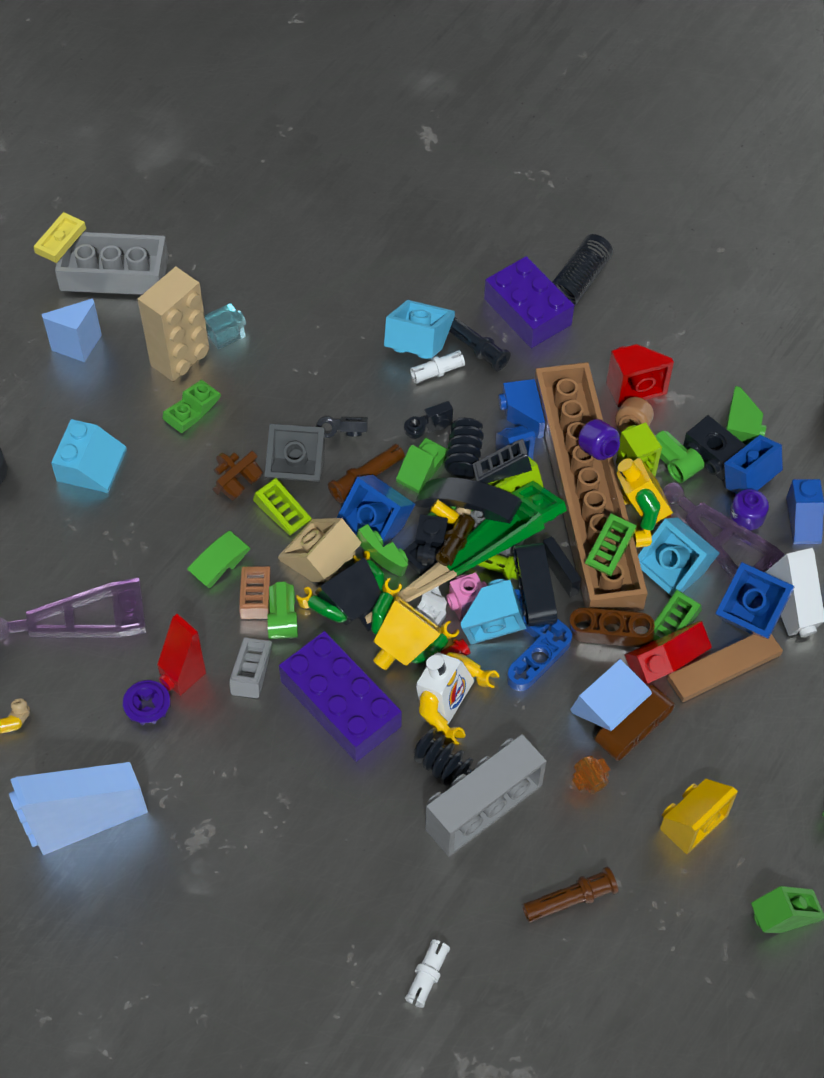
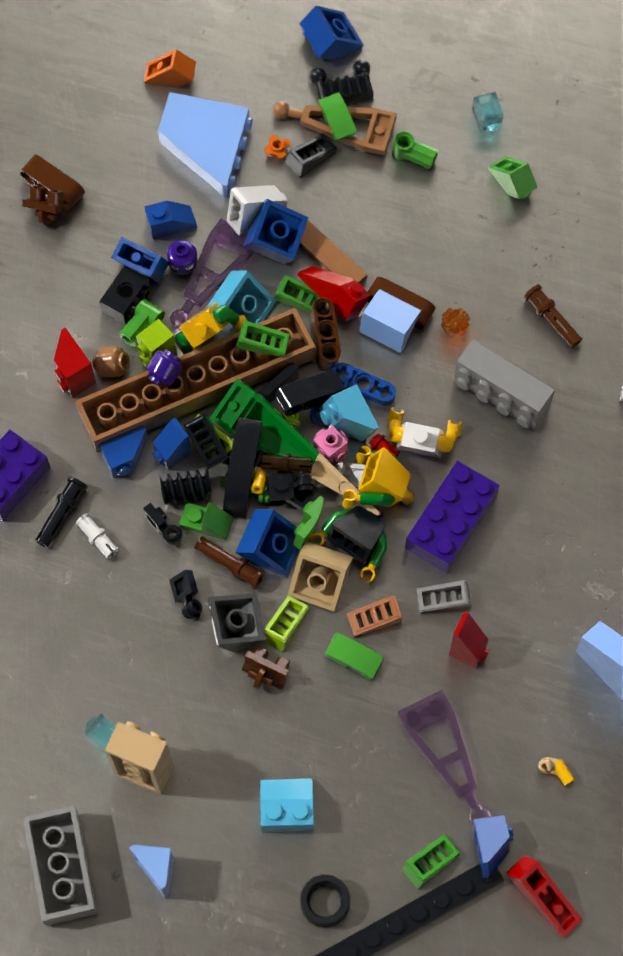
camera: 105 degrees left, 10 degrees up
light yellow plate [33,212,86,263] -> none
dark purple gear [123,680,171,726] -> none
bright green slope [162,380,221,434] -> none
bright green piece [267,582,298,639] -> none
medium azure slope [384,300,455,359] -> none
black piece [414,727,475,788] -> none
yellow slope [660,778,738,854] -> none
bright green slope [726,386,766,445] -> none

